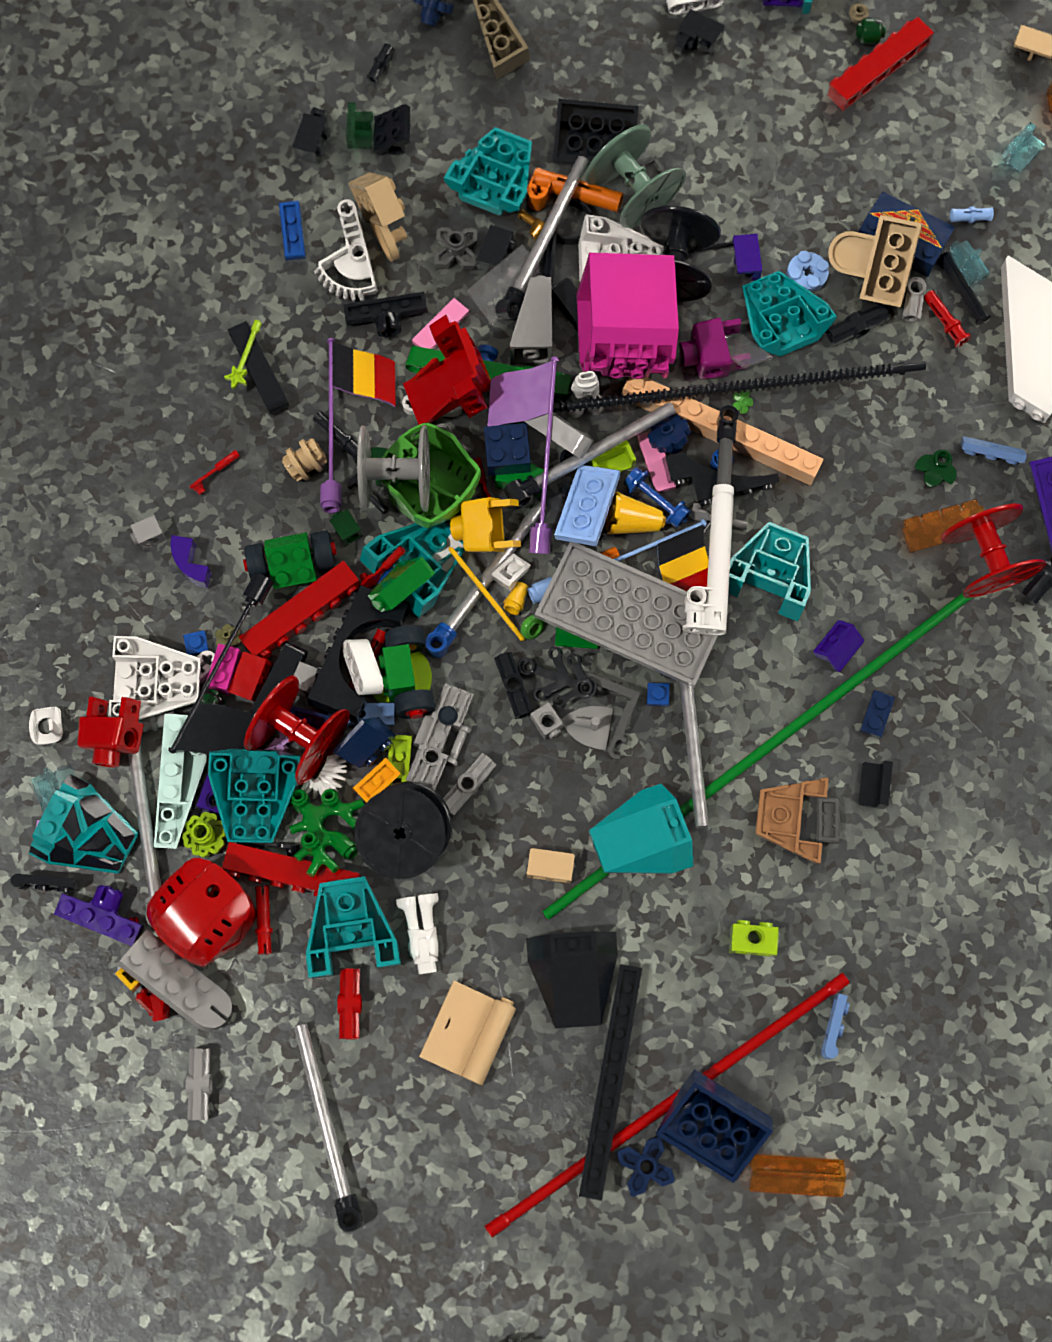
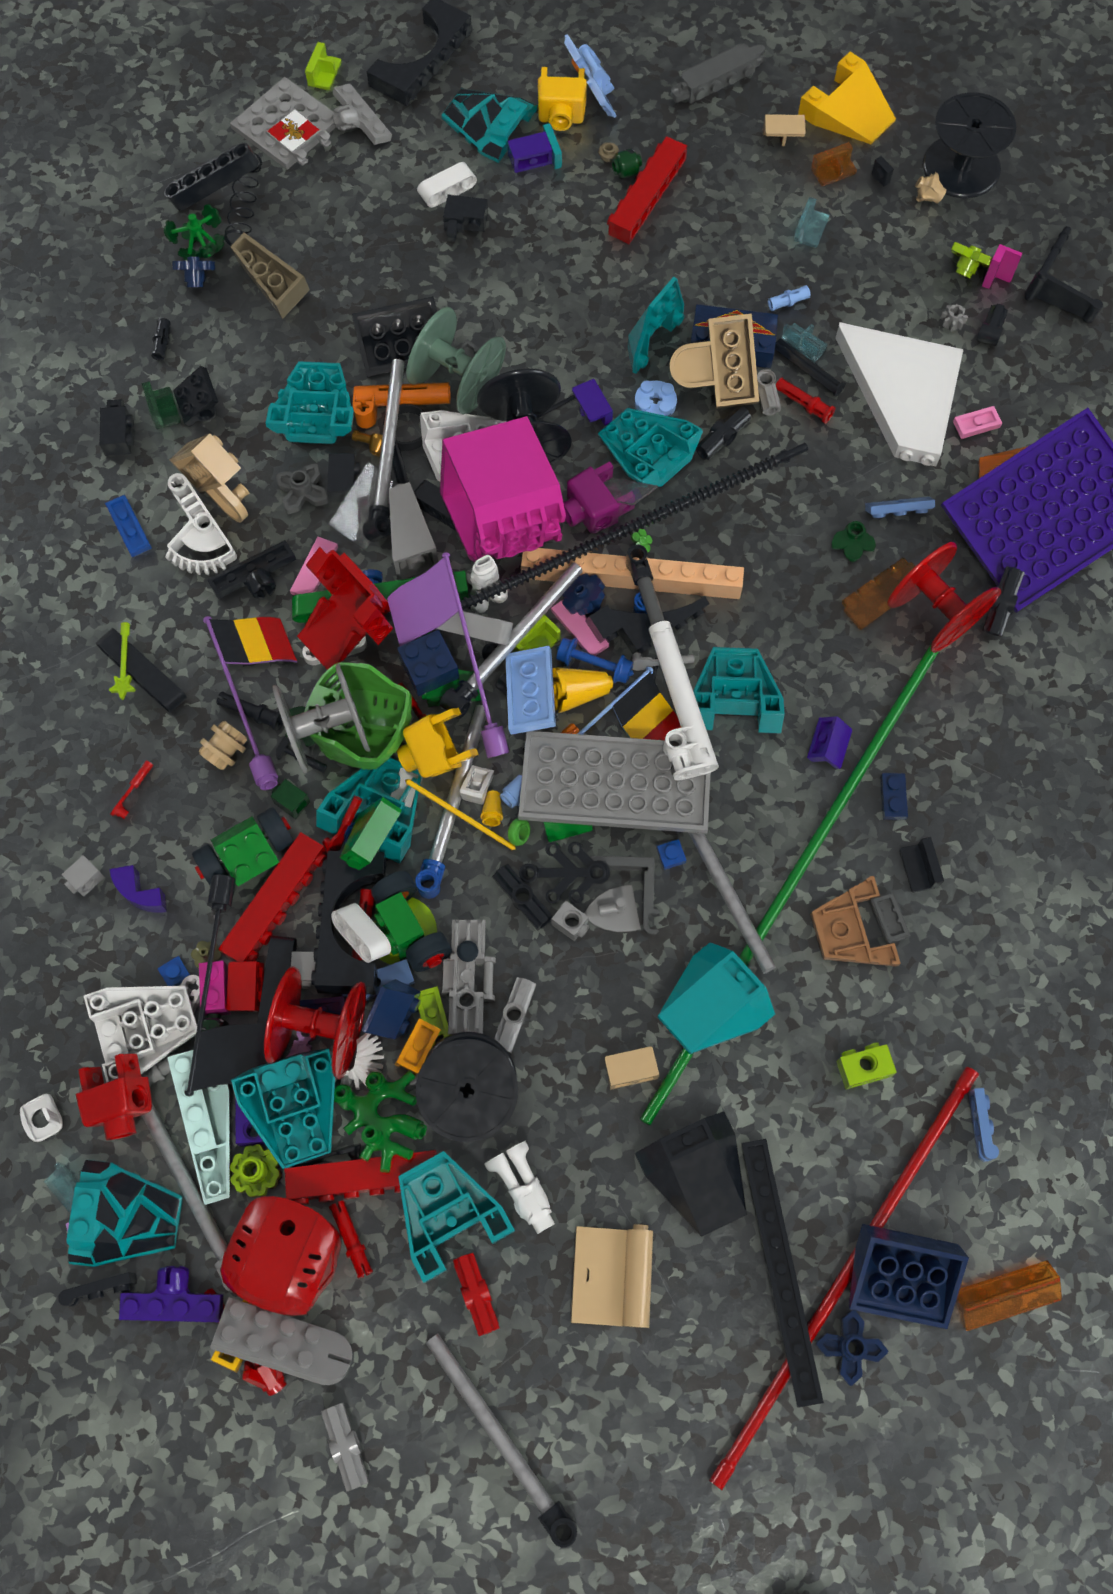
camera: 20 degrees left, 5 degrees down
none -> teal wedge [627,276,685,374]

